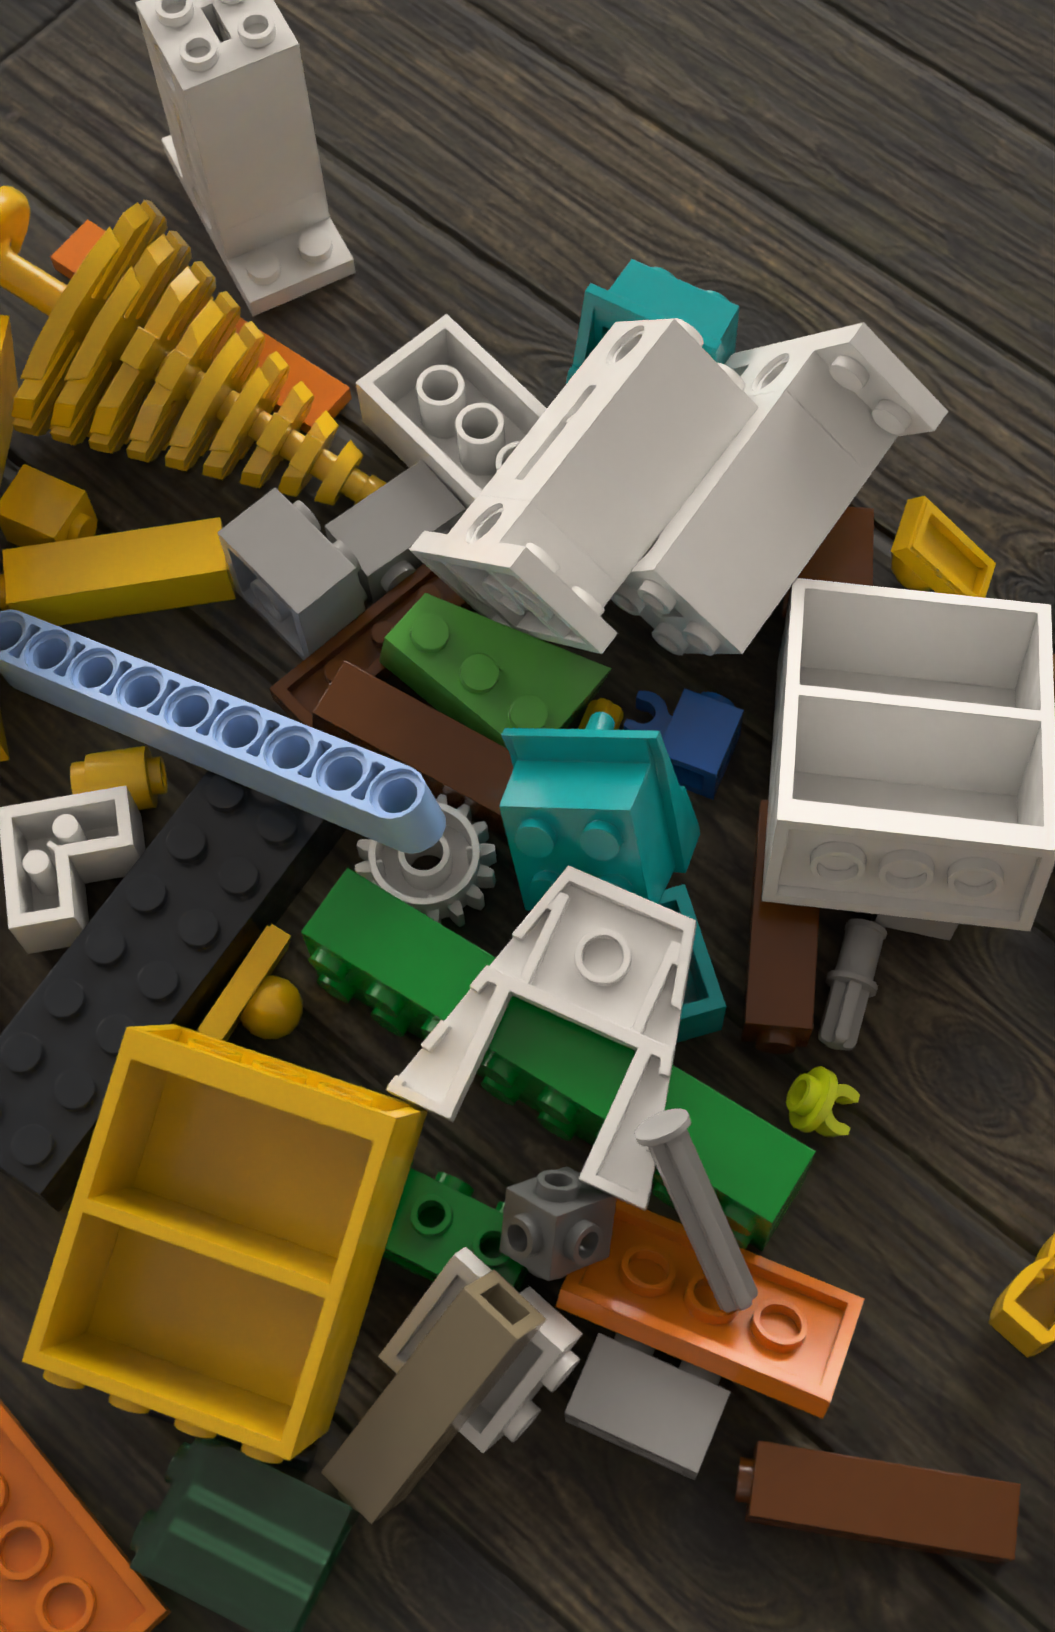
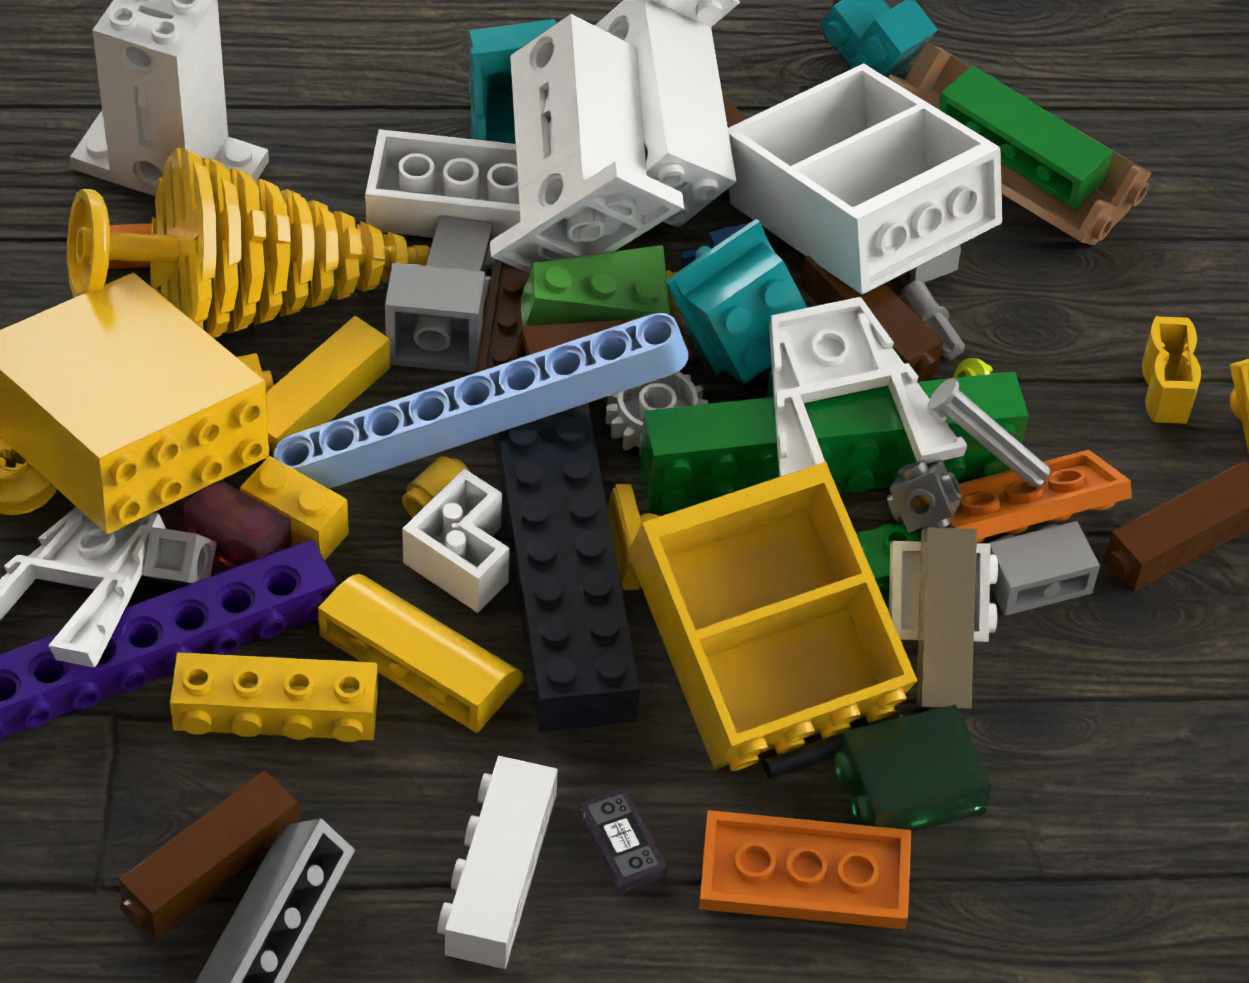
camera: 50 degrees left, 15 degrees down
yellow tile [891,496,996,598] -> none

